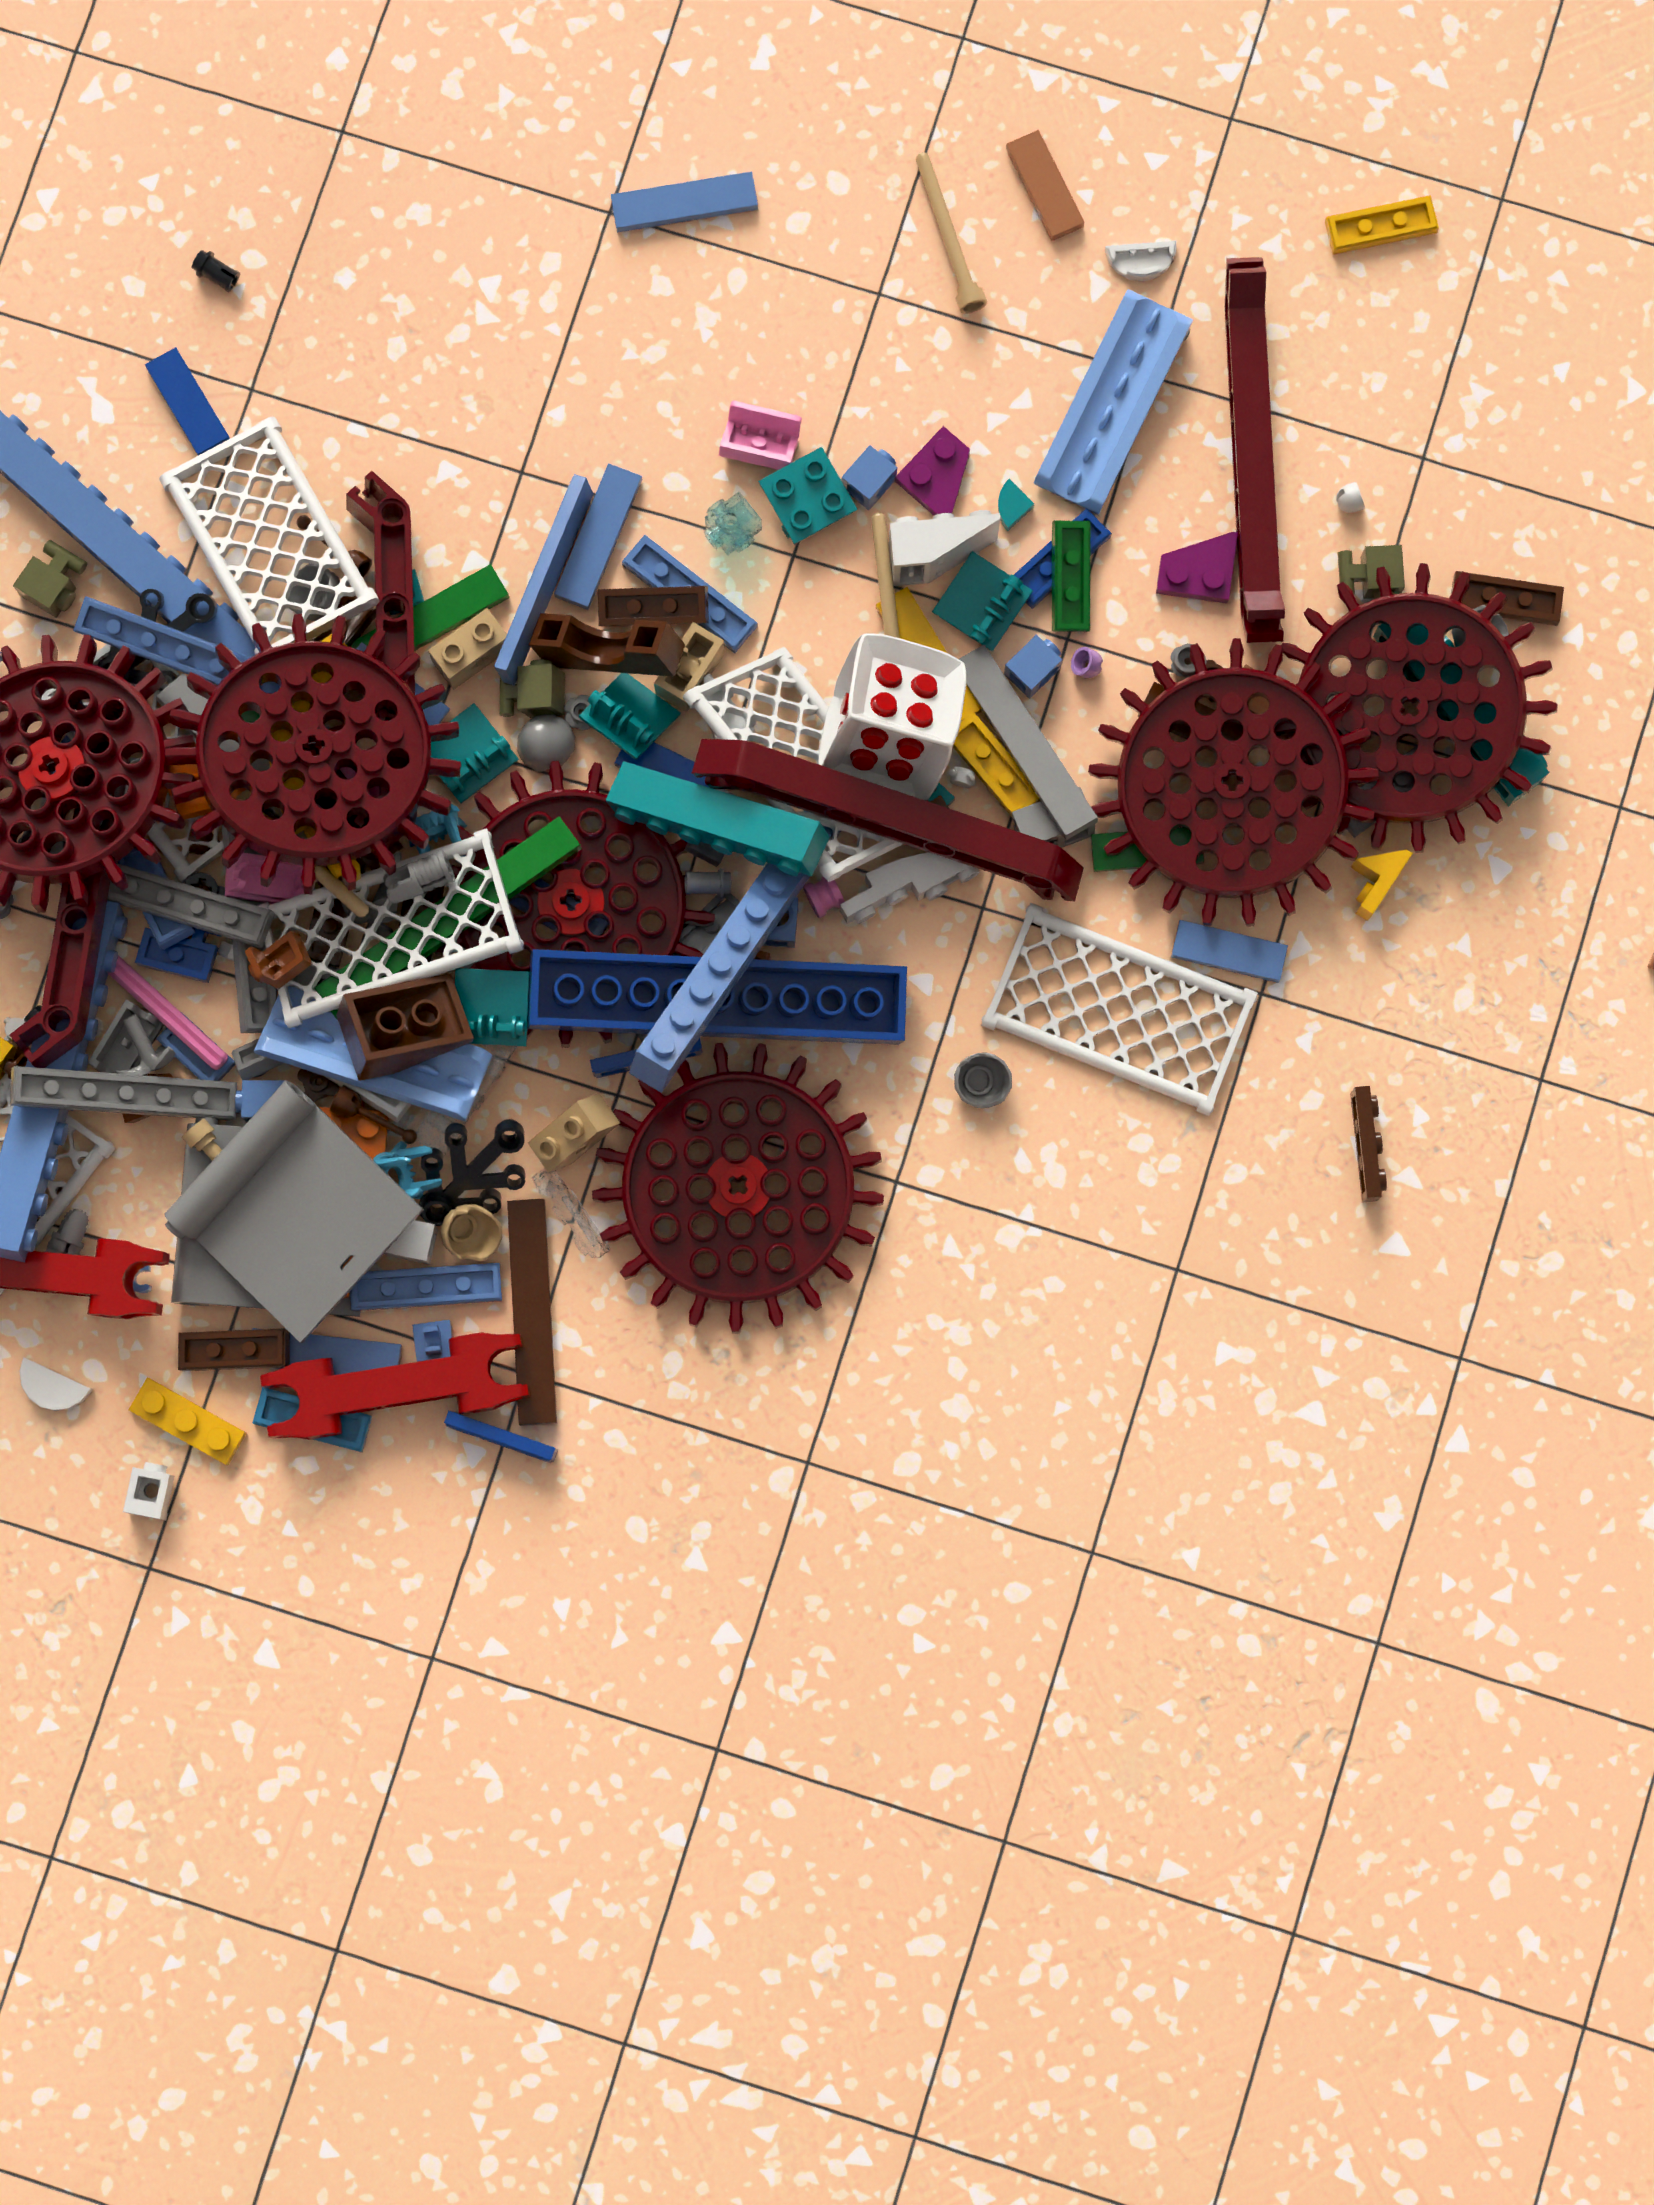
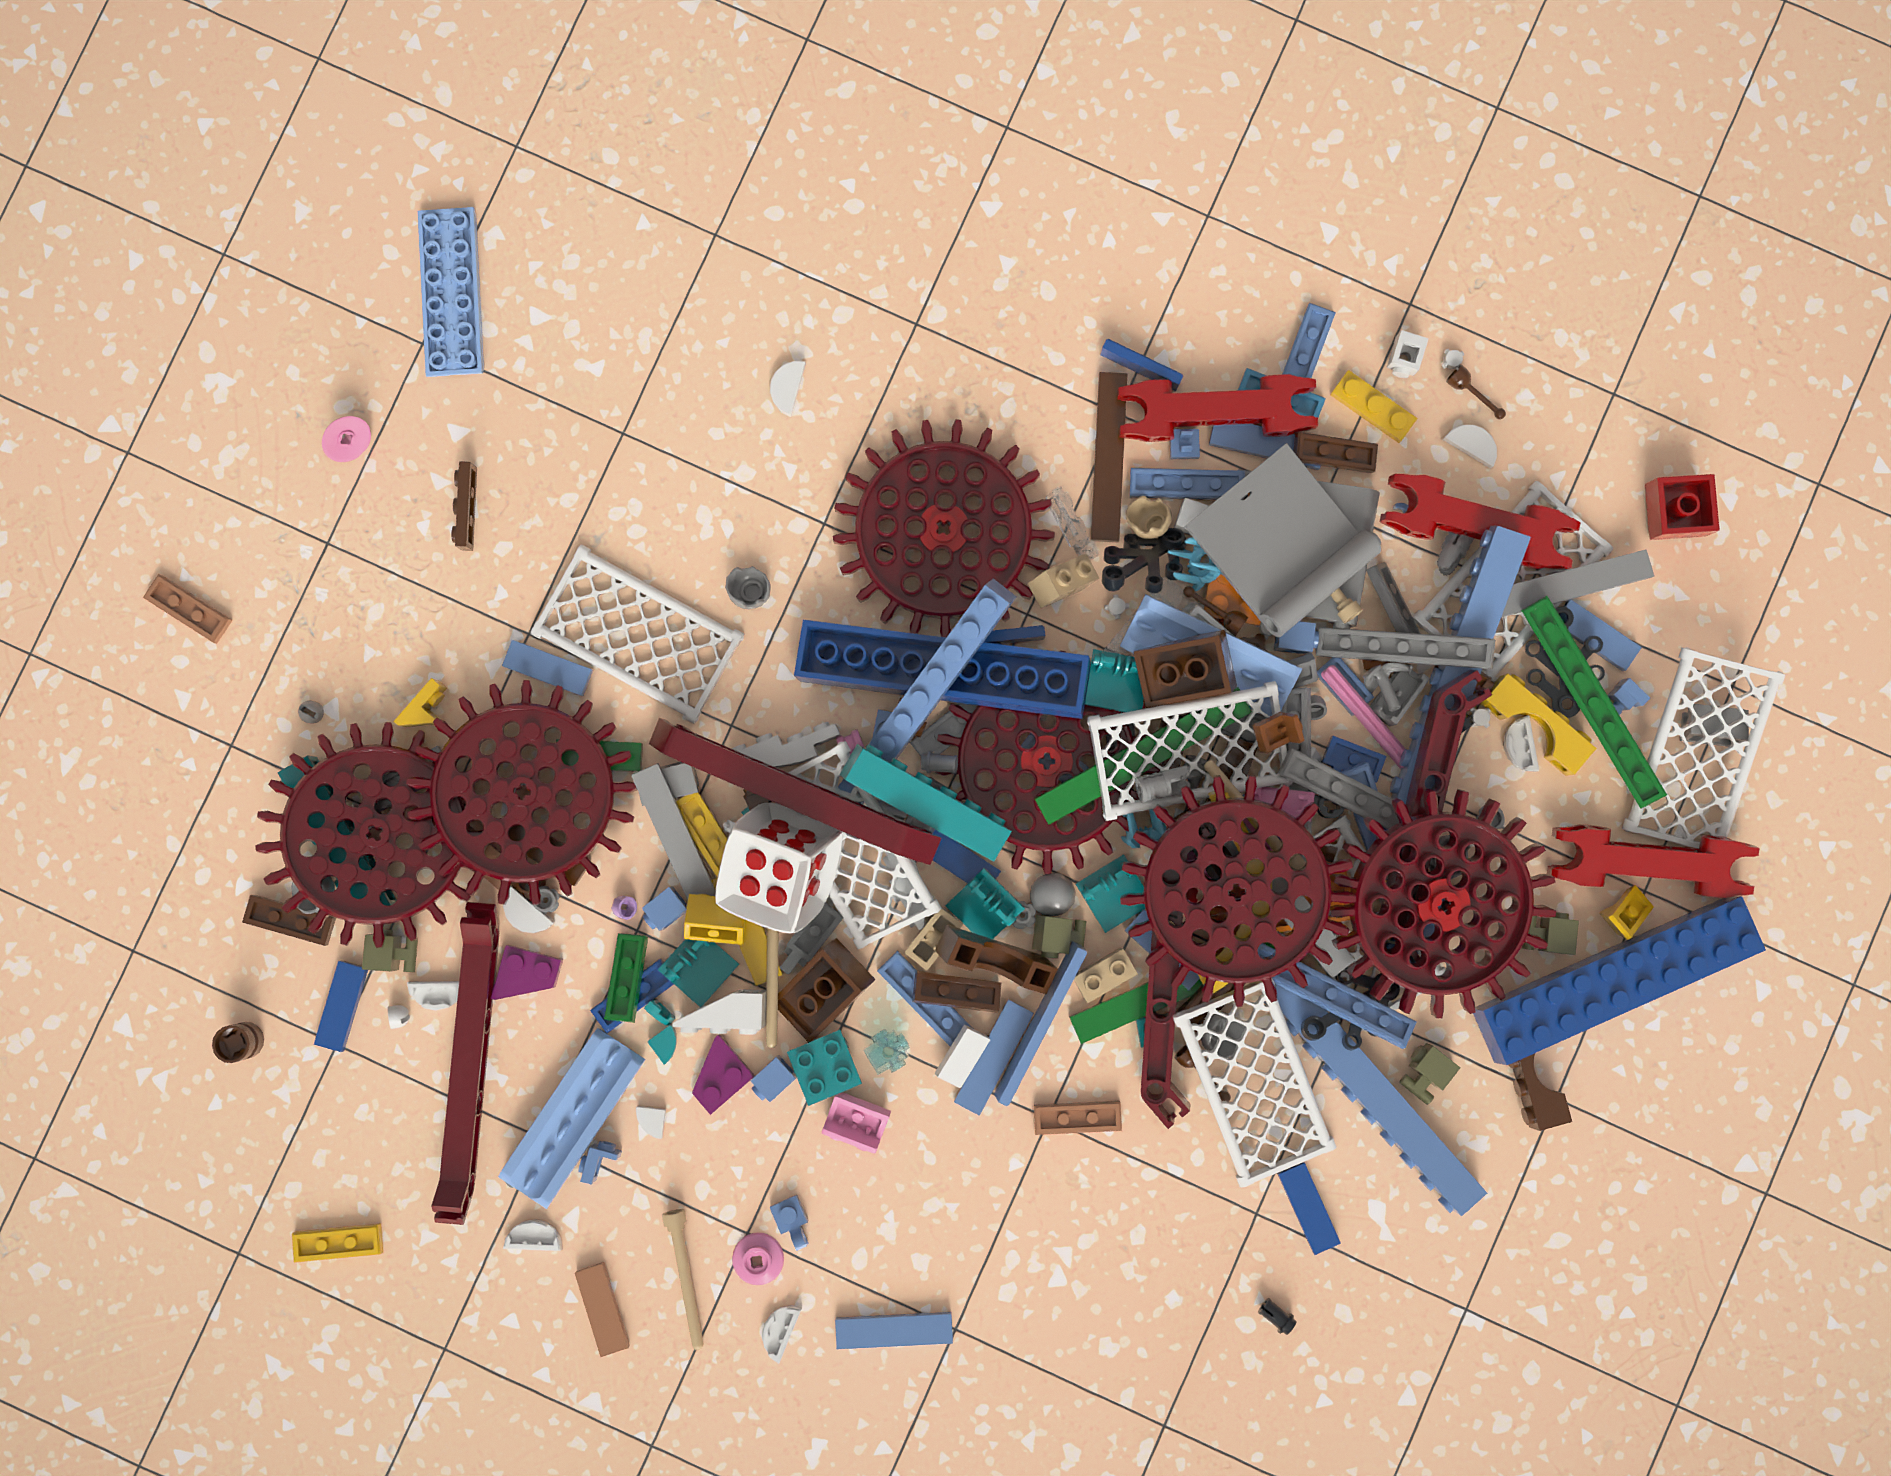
camera: 170 degrees left, 5 degrees up
none -> reddish brown wheel [212,1022,264,1063]
none -> light grey hinge [298,700,324,724]
none -> blue tile [313,960,368,1052]
none -> bright pink piece [322,416,371,462]
none -> white tile [407,981,459,1011]
none -> light blue plate [417,207,484,377]
none -> white tile [503,886,555,933]
none -> medium blue bracket [578,1141,622,1185]
none -> white tile [636,1106,666,1139]
none -> teal tile [644,999,676,1026]
none -> yellow brick [684,894,746,945]
none -> bright pink piece [732,1233,784,1285]
none -> white tile [761,1305,802,1364]
none -> medium blue plate [769,1194,809,1251]
none -> white tile [770,361,806,417]
none -> reddish brown slope [778,938,876,1043]
none -> dark grey hinge [779,902,844,975]
none -> white tile [935,1024,990,1088]
none -> nougat tile [1034,1101,1122,1135]
none -> white piece [1104,594,1129,619]
none -> medium blue tile [1282,303,1336,378]
none -> light grey hinge [1311,695,1327,720]
none -> flat silver tile [1366,562,1421,634]
none -> white piece [1441,348,1465,370]
none -> reddish brown hinge [1446,364,1506,419]

